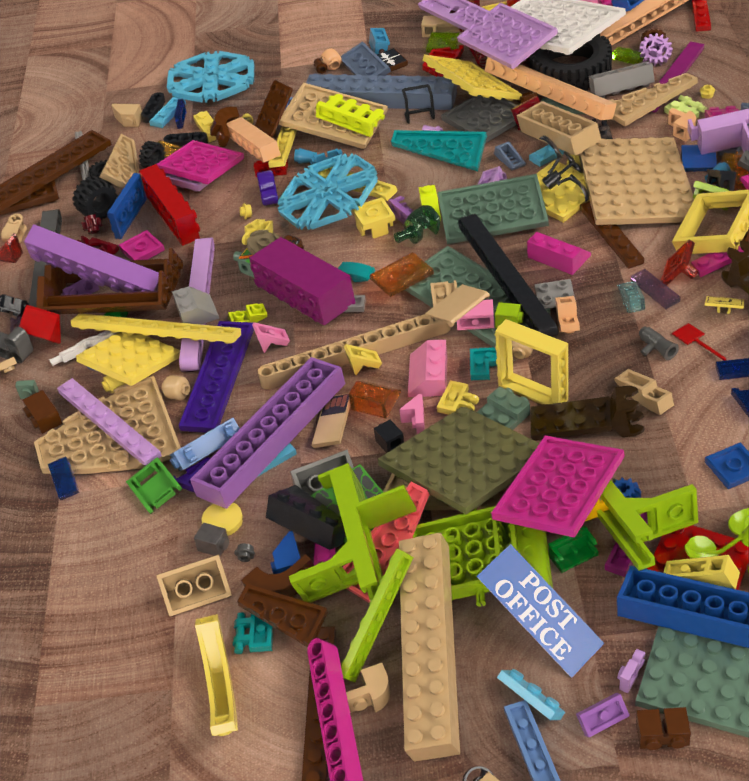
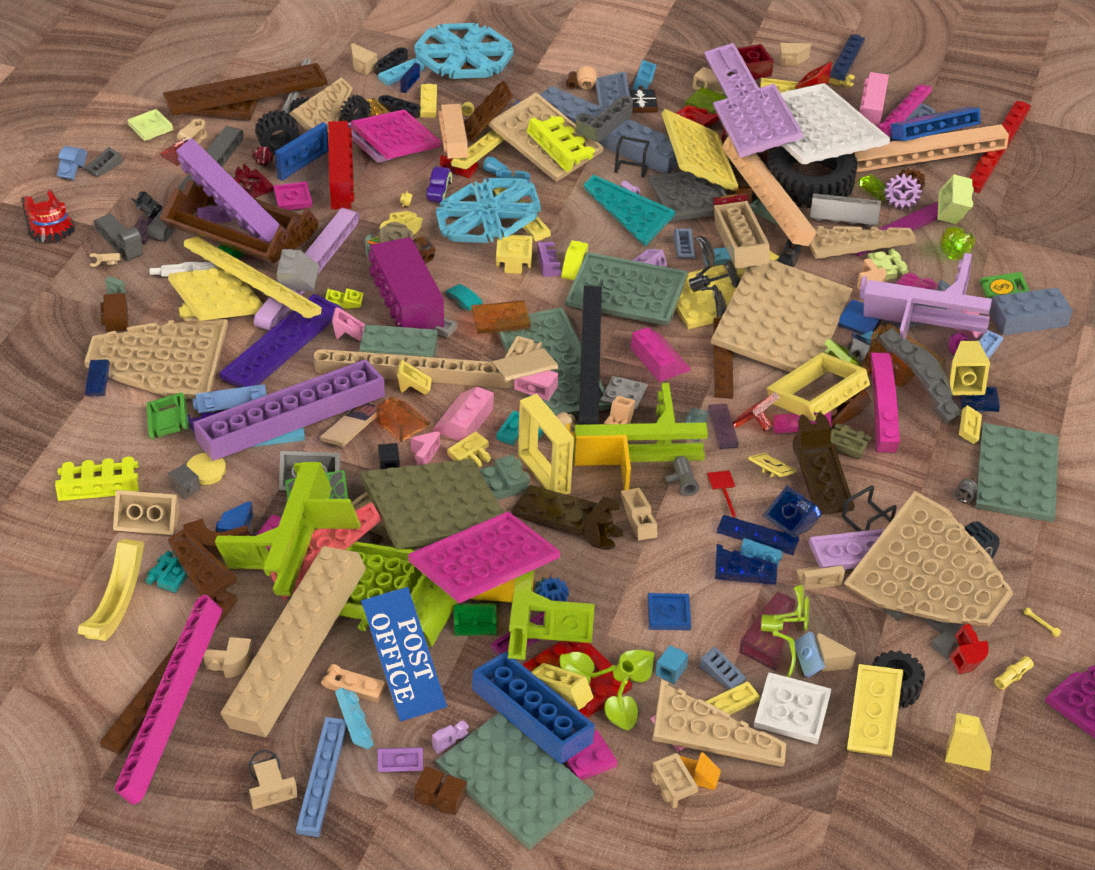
camera: 15 degrees right, 0 degrees up
red slope [19,305,61,344] -> none
lavender plate [57,378,162,466] -> none
tan head [162,375,191,401] -> none
reddish brown arch [210,107,240,147] -> none
dark grey plate [234,543,255,562] -> none
black wedge [266,485,345,550] -> none
lime plate [341,549,414,682] -> none
clear green piece [394,205,440,244] -> none
lime brick [495,302,524,328] -> none
light yellow plate [699,85,715,99] -> none
none -> neon yellow fence [55,456,139,501]
none -> light nougat plate [321,664,386,703]
none -> sand green brick [360,325,438,358]
none -> lime piece [565,383,708,490]
none -> dark grey beam [576,96,633,142]
none -> yellowish green brick [938,174,974,224]
none -> clear neon green cylinder [940,227,976,260]

